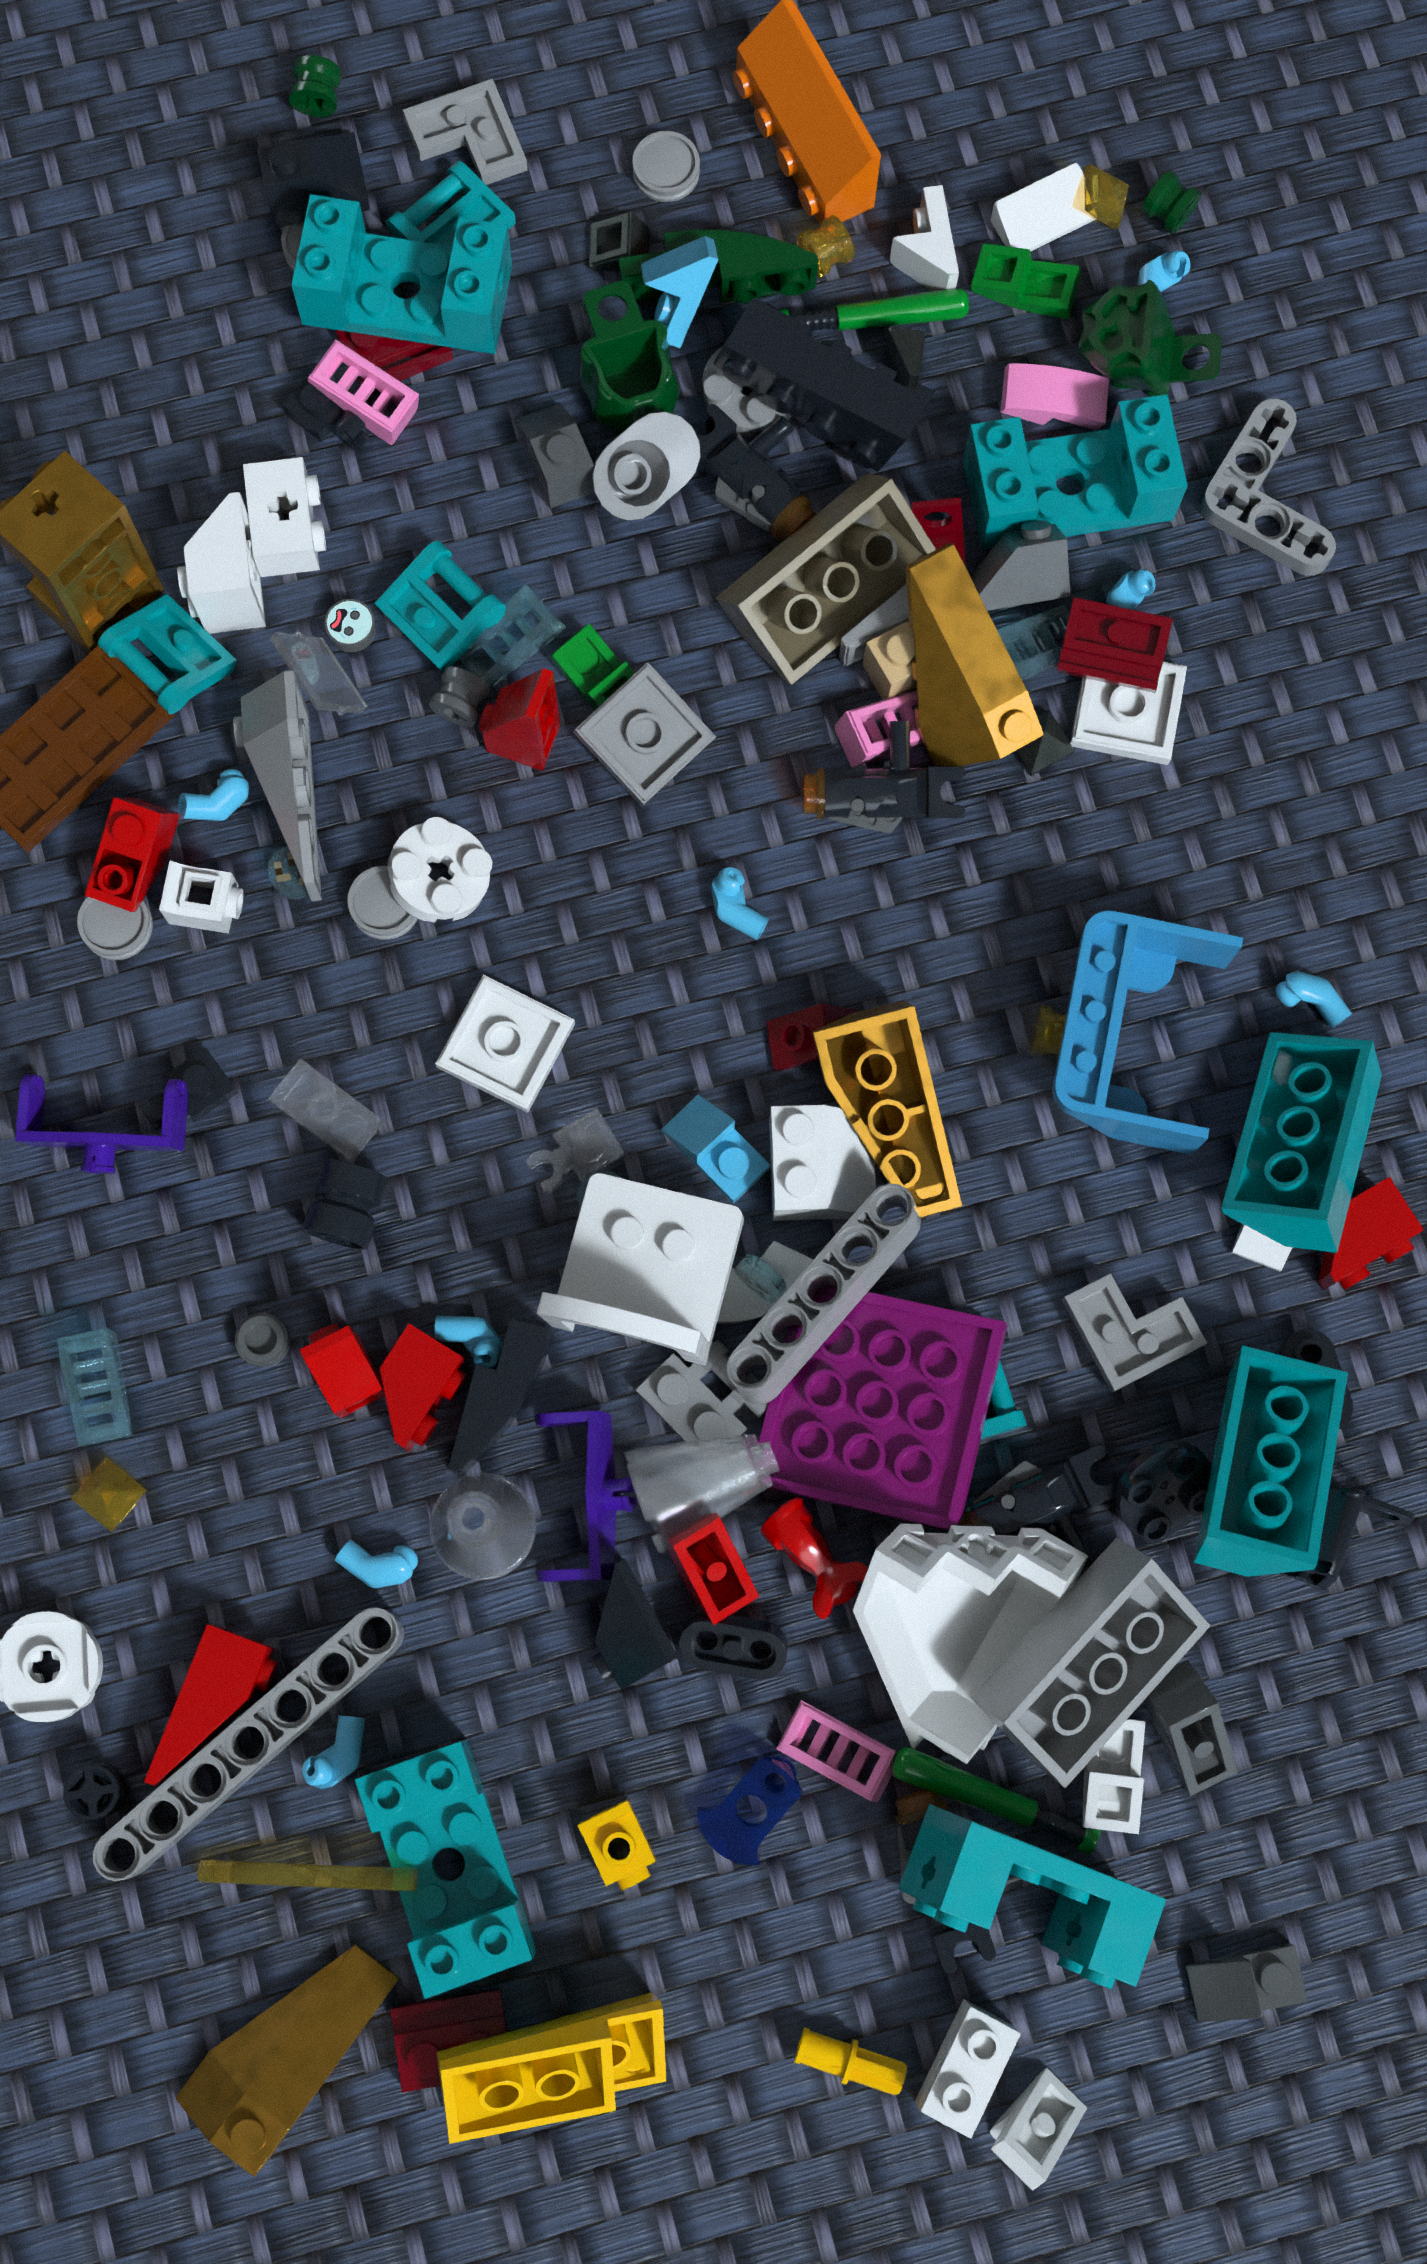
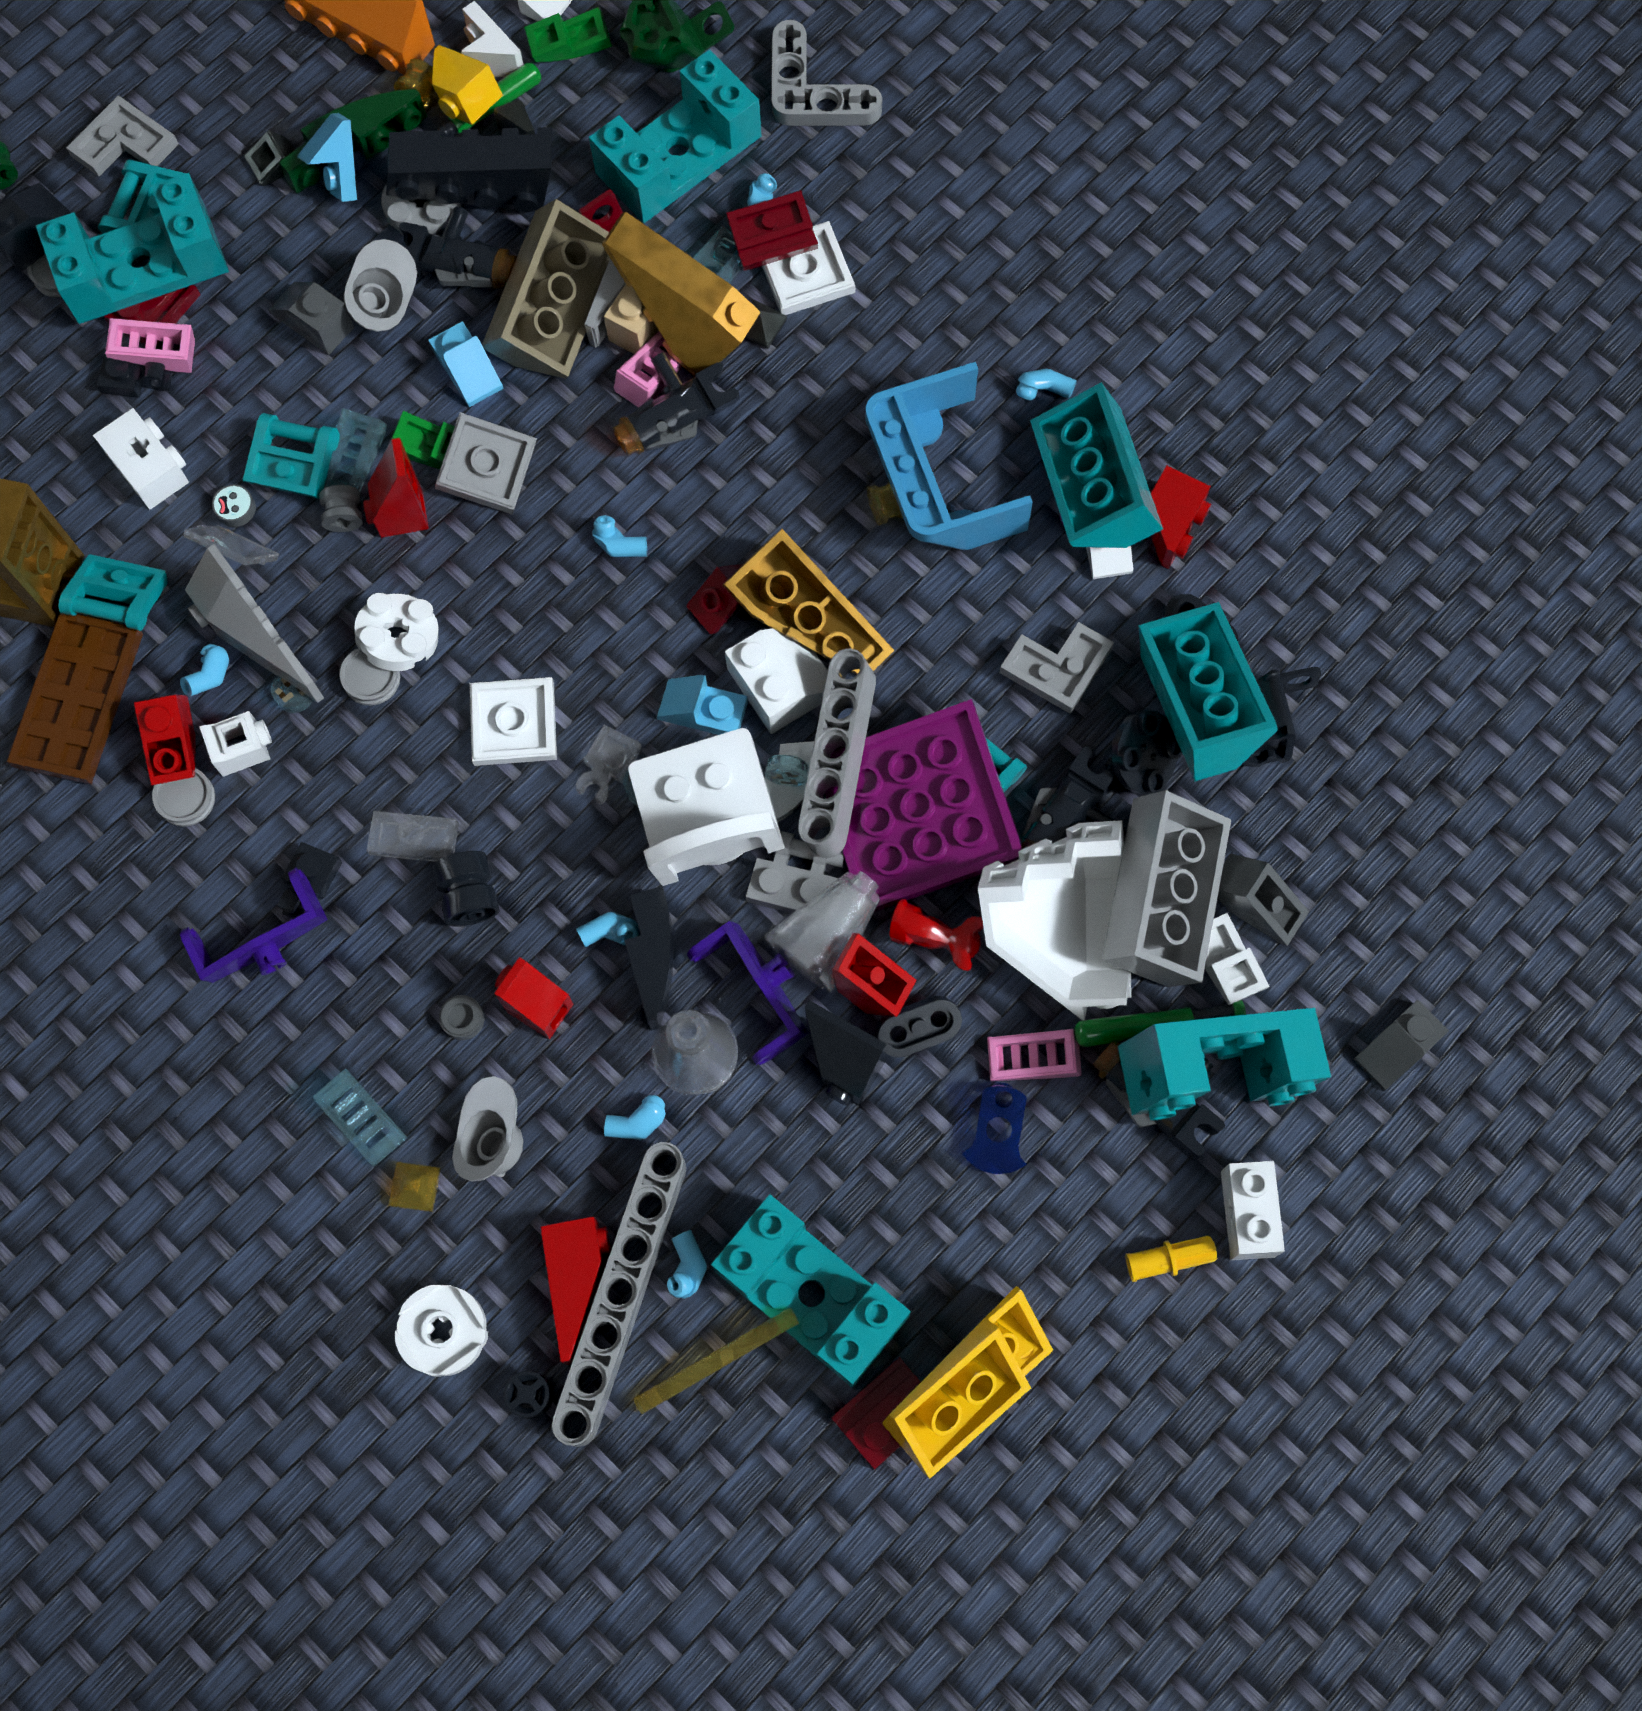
camera: 25 degrees left, 5 degrees down
pearl gold wedge [175,1944,400,2177] -> none
white slope [177,492,266,634] -> none
red slope [380,1324,468,1452] -> none
yellow brick [577,1798,656,1891] -> none
dark green piece [579,281,679,435] -> none
light grey piece [633,131,700,202] -> none
slope [970,520,1071,611] -> none
white slope [990,2068,1087,2191] -> none
bright pink slope [1000,363,1109,431] -> none
none -> medium azure slope [428,321,503,407]
none -> yellow slope [432,45,503,125]
none -> light grey piece [452,1076,524,1182]

